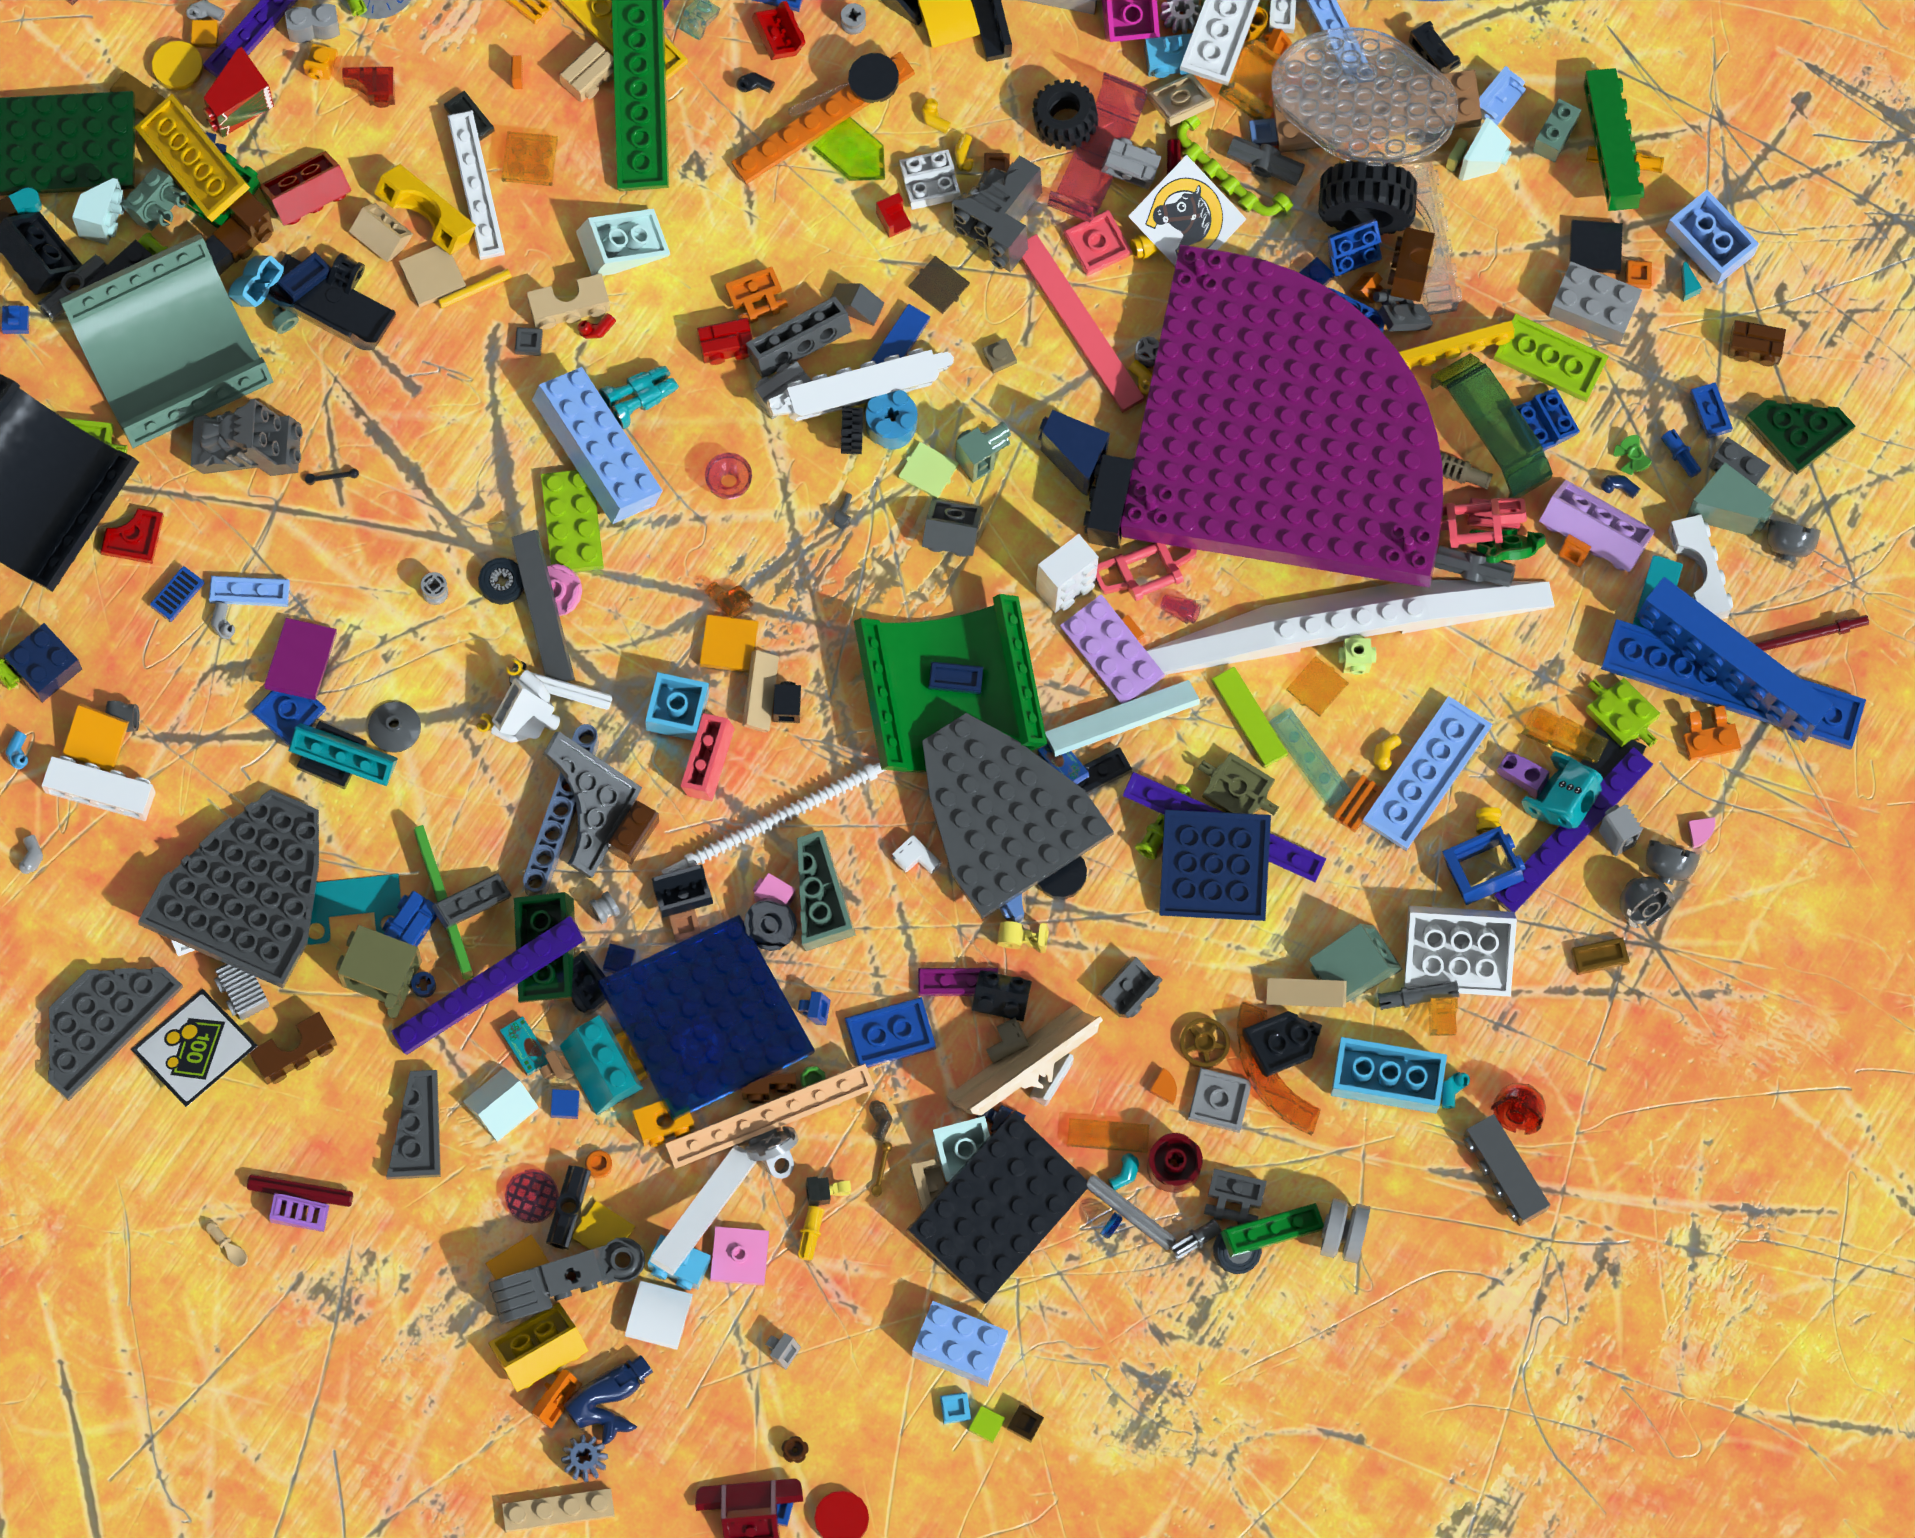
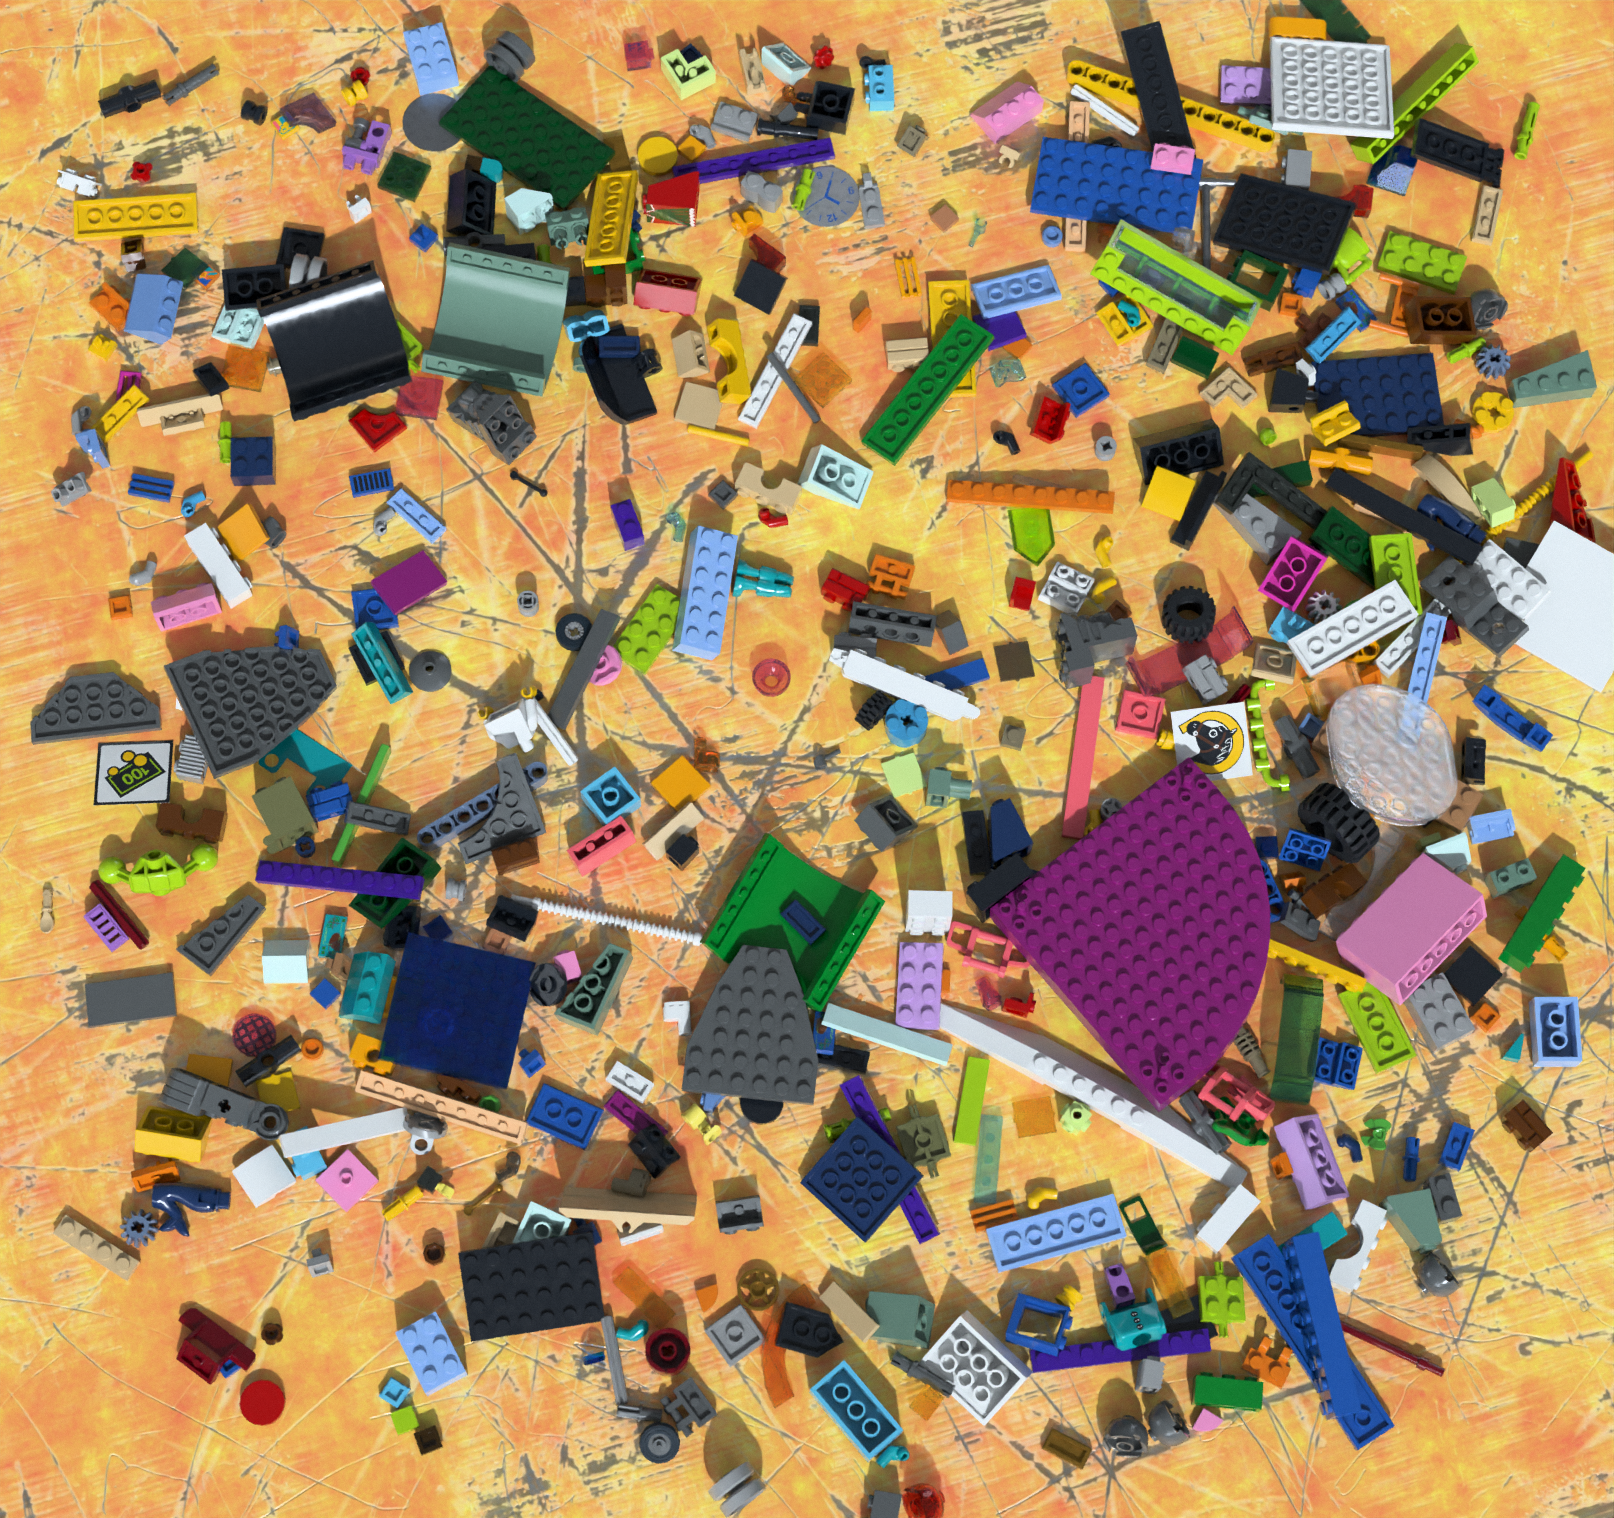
camera: 40 degrees right, 0 degrees up
black tile [848,53,899,103] -> none
green tile [1221,1203,1324,1257] -> none
dark green plate [1746,400,1856,475] -> none
none -> dark grey tile [85,972,177,1028]
none -> lime piece [98,844,218,896]
none -> orange tile [108,595,133,620]
none -> bright pink slope [151,583,222,632]
none -> blue tile [274,625,299,650]
none -> clear pink tile [396,376,444,420]
none -> reddish brown tile [423,1242,446,1266]
none -> white plate [605,1061,655,1104]
none -> dark purple brick [610,499,645,551]
none -> clear light blue arm [666,512,686,542]
none -> black tile [734,259,788,315]
none -> dark grey bar [766,352,821,424]
none -> black plate [961,810,991,876]
none -> red bracket [1002,992,1036,1019]
none -> dark green piece [1119,1196,1168,1256]
none -> green brick [1191,1372,1264,1412]
none -> white brick [1196,1184,1261,1254]
none -> bright pink brick [1336,853,1487,1005]

